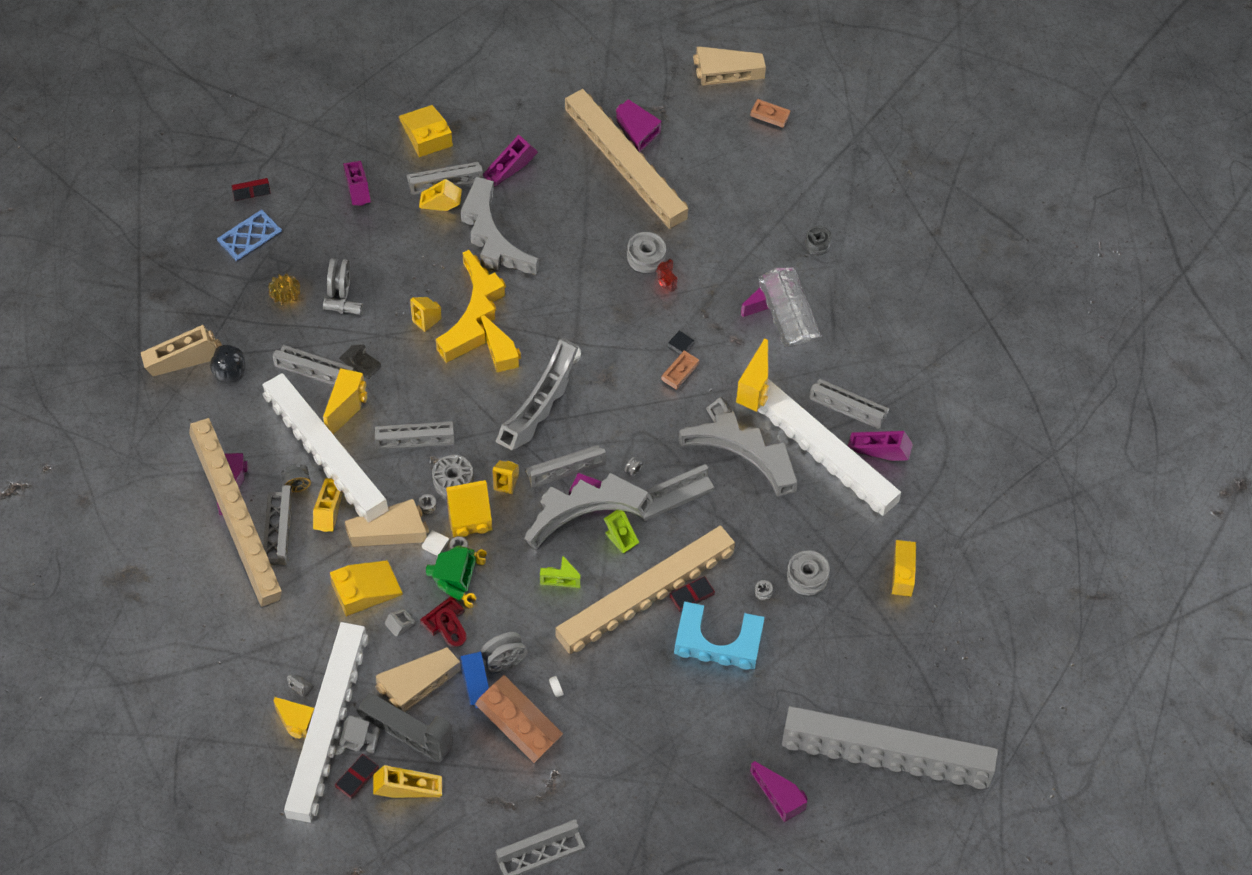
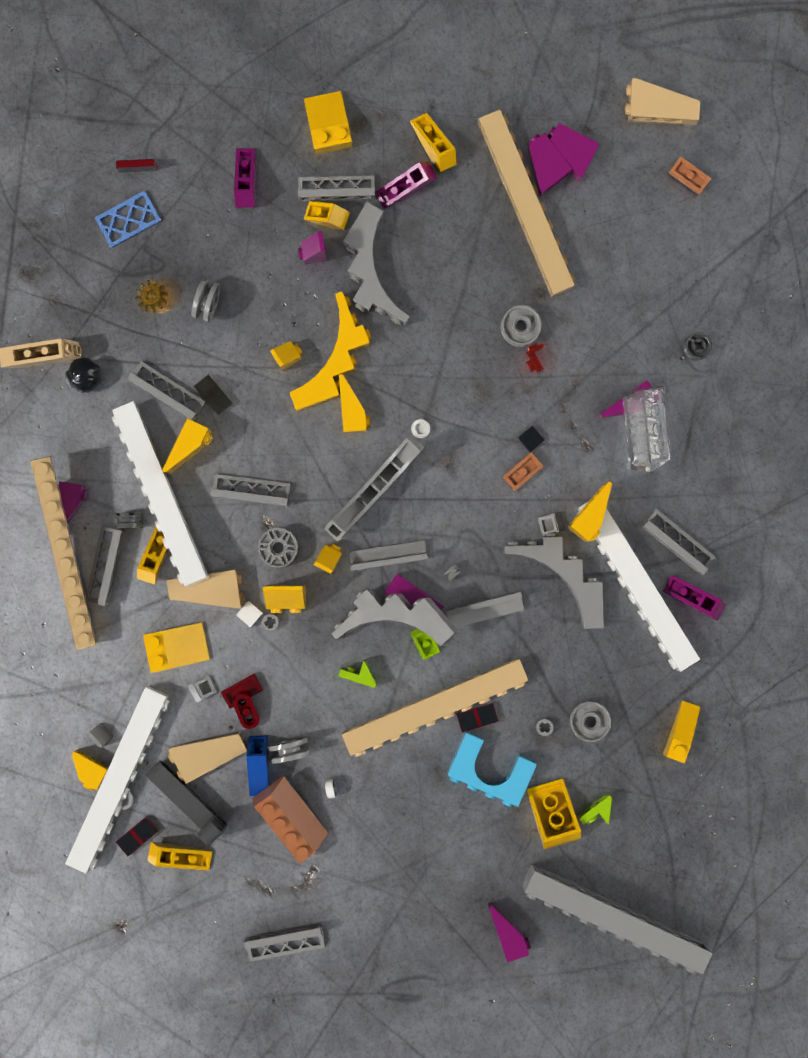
camera: 10 degrees right, 30 degrees up
light grey pin [323,297,363,315] -> none
light grey brick [338,716,380,753] -> none
light grey bush [418,494,437,514] -> none
green torso [426,546,487,608] -> none
none -> magenta slope [298,231,327,264]
none -> yellow slope [410,113,457,172]
none -> yellow slope [526,778,581,849]
none -> magenta slope [548,123,600,182]
none -> lime slope [577,793,612,825]

